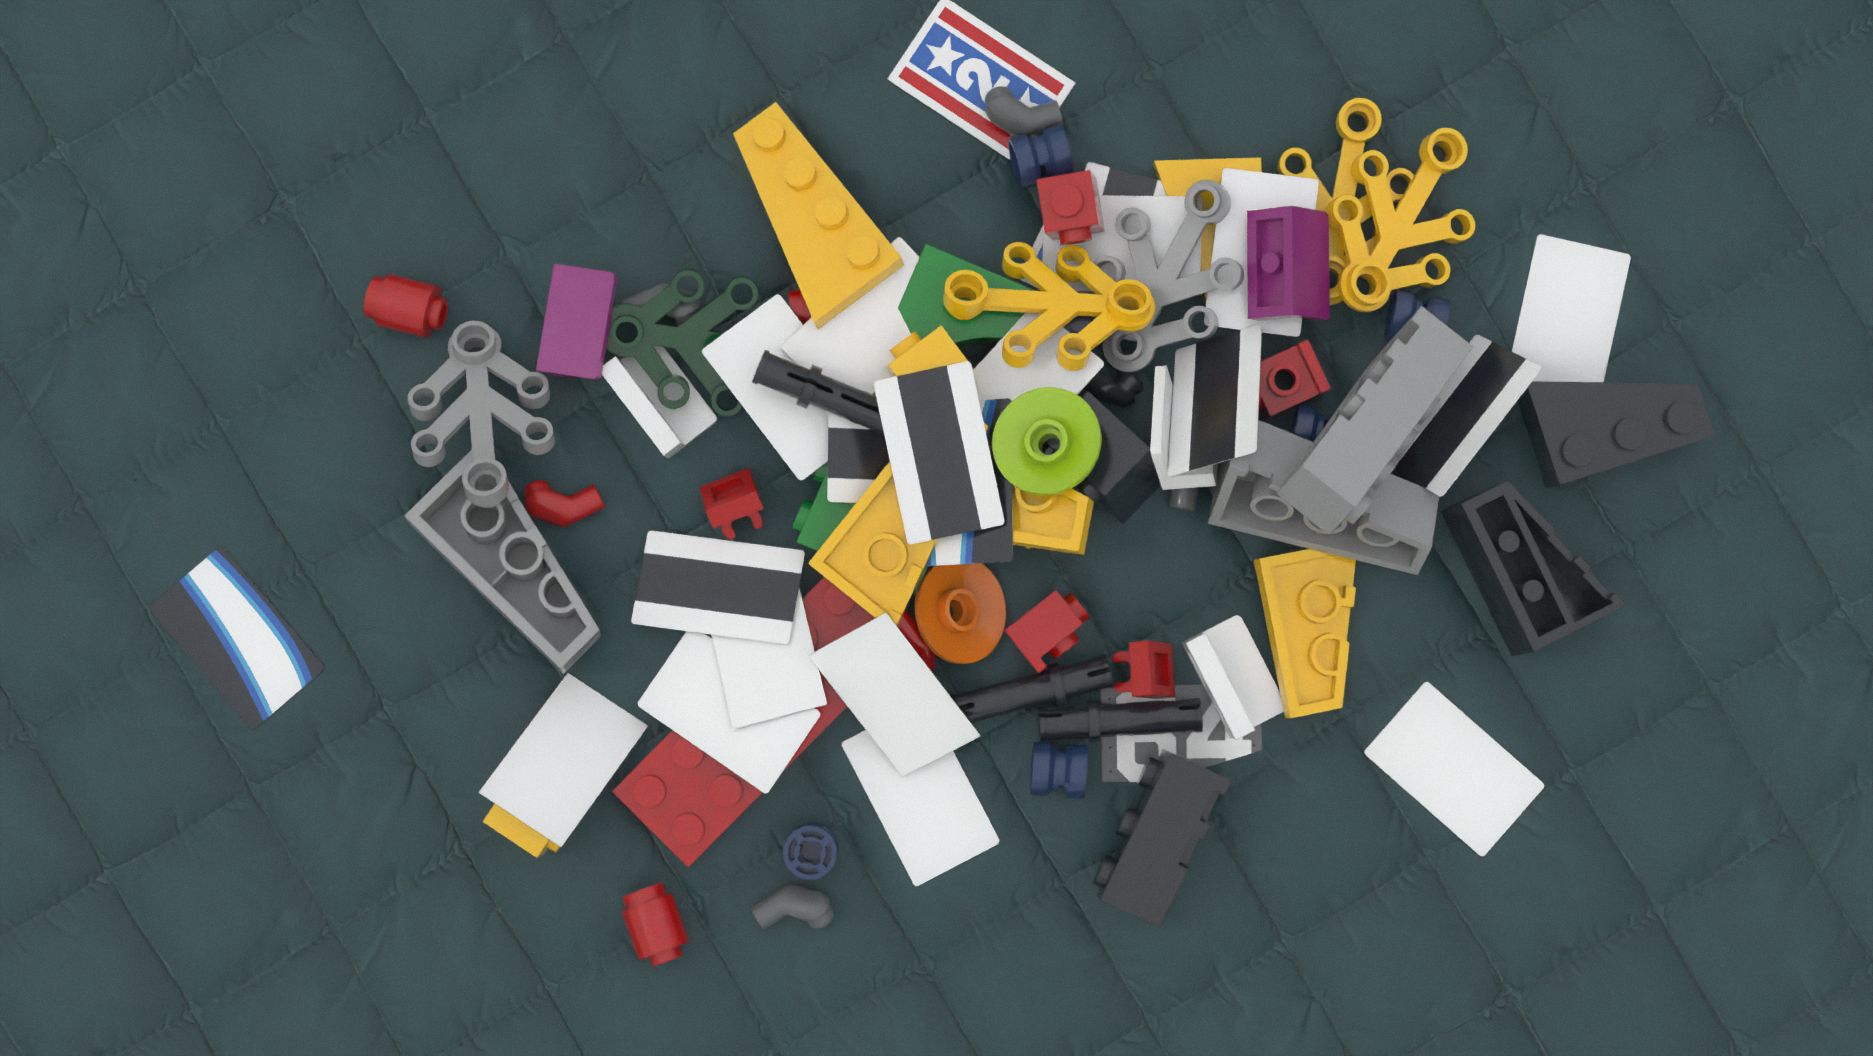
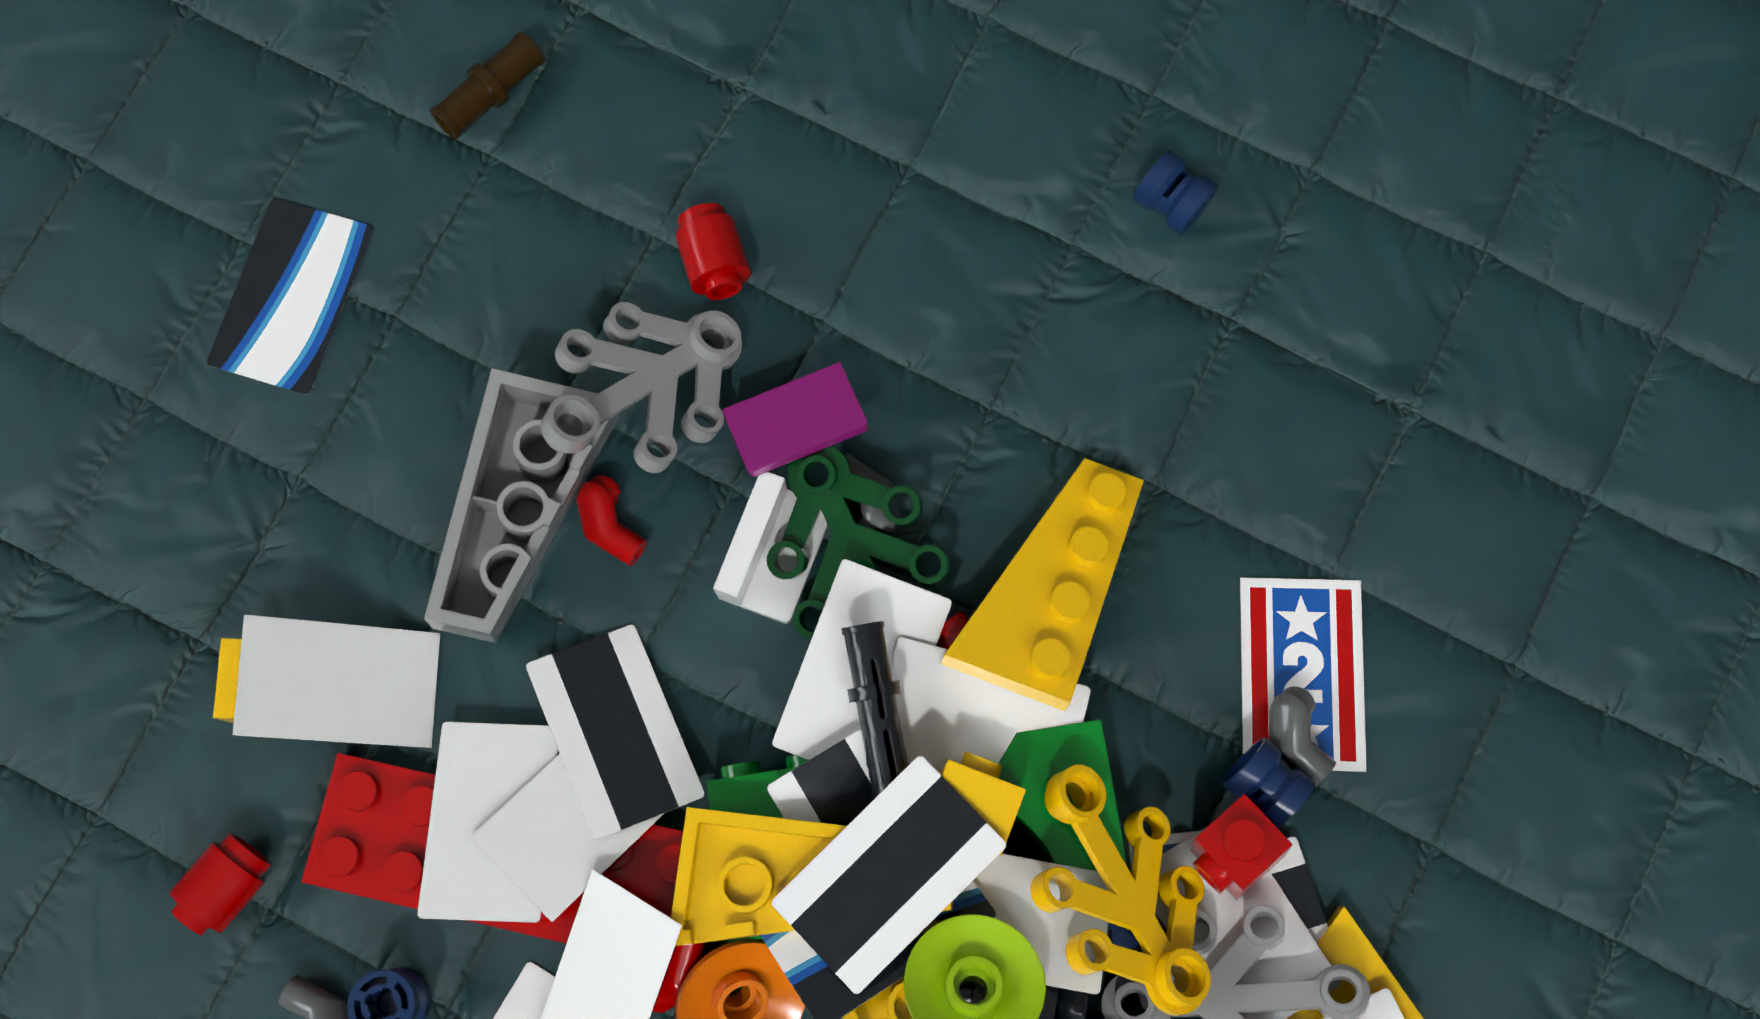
camera: 60 degrees right, 10 degrees down
red tile [699,468,764,540] -> none
none -> dark brown pin [429,32,545,140]

